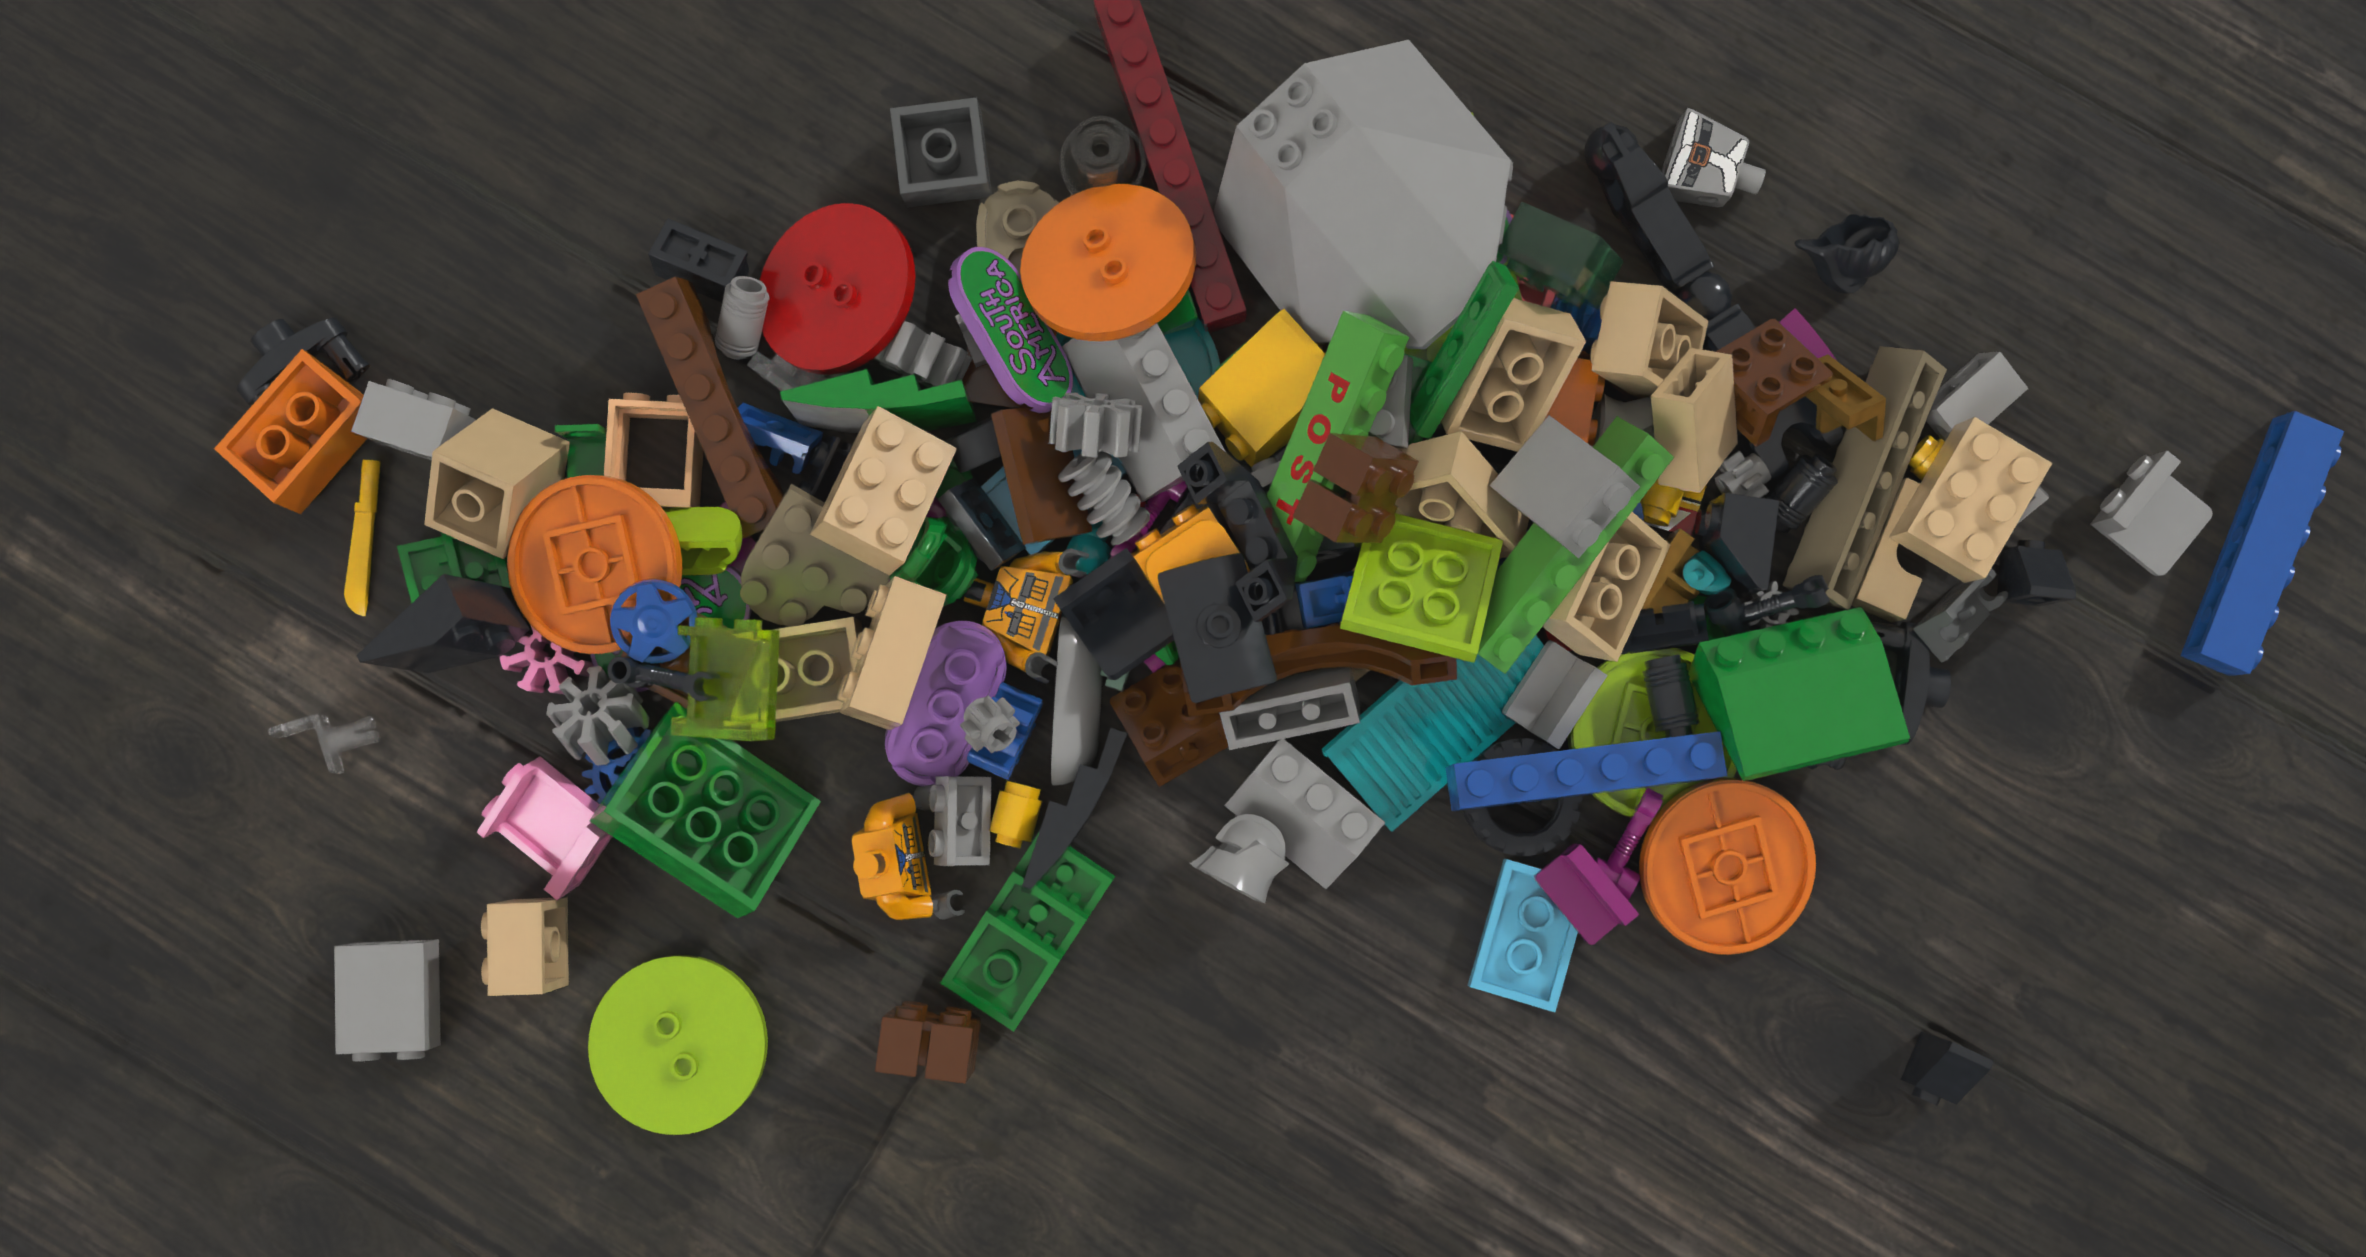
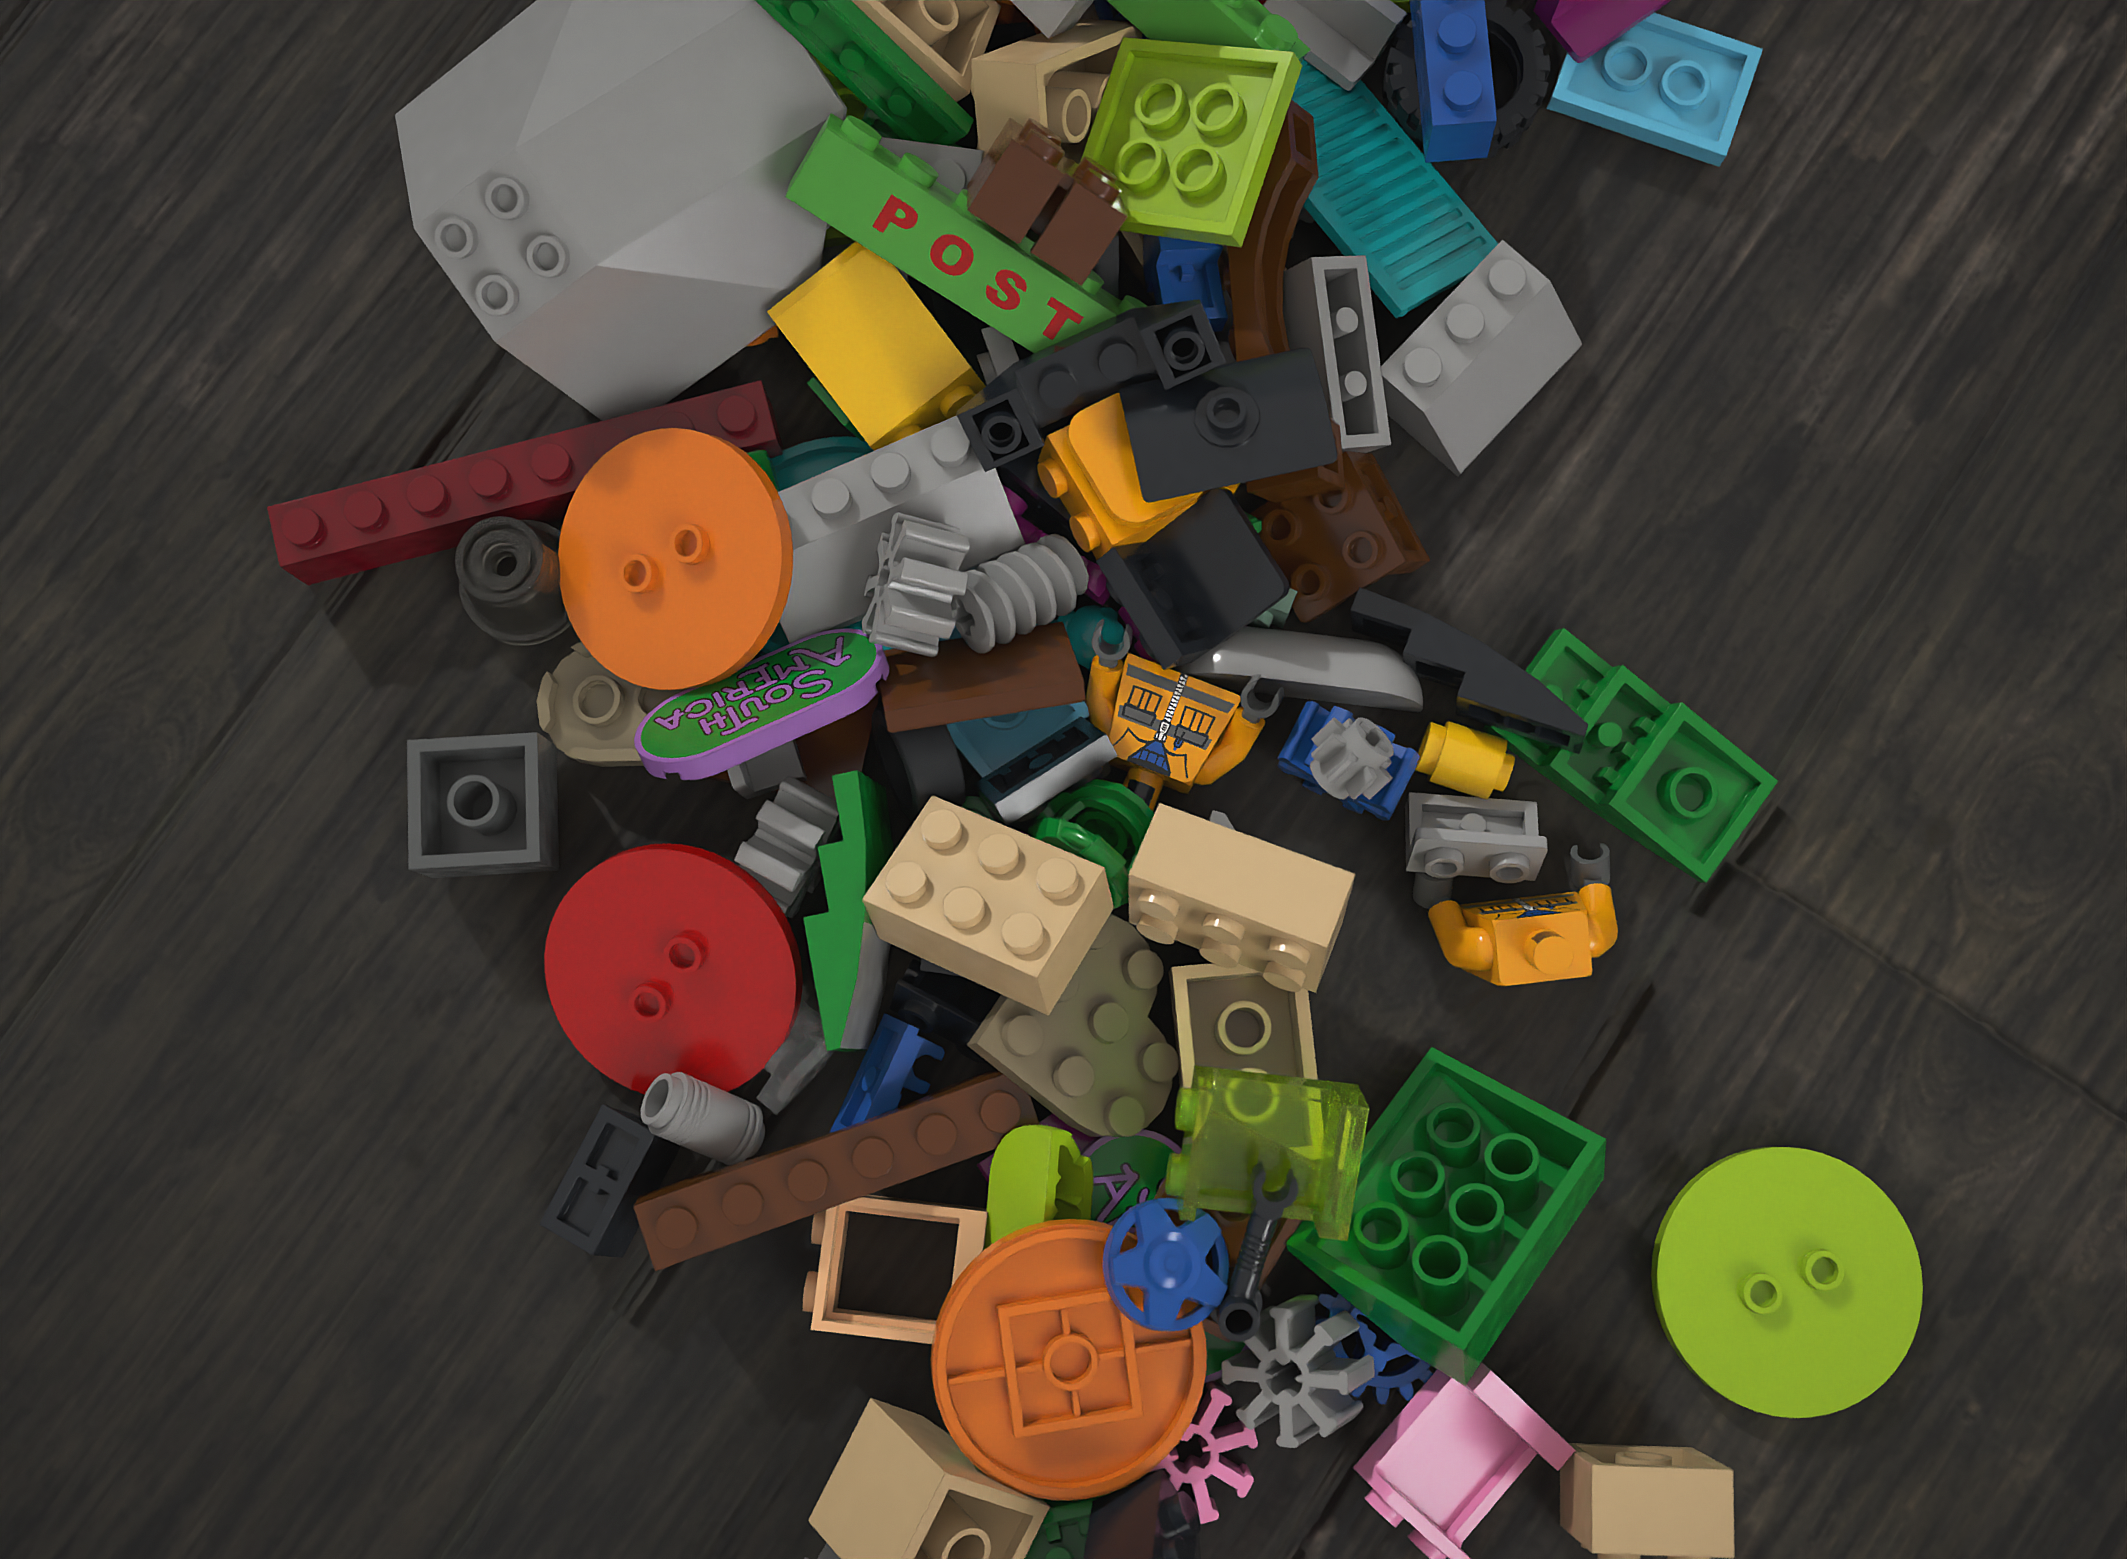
camera: 85 degrees left, 5 degrees down
green bracket [555,424,607,478] -> none
reddish brown piece [875,1001,981,1084] -> none
medium lavender tile [885,621,1007,786] -> none
light grey helmet [1190,814,1289,903] -> none

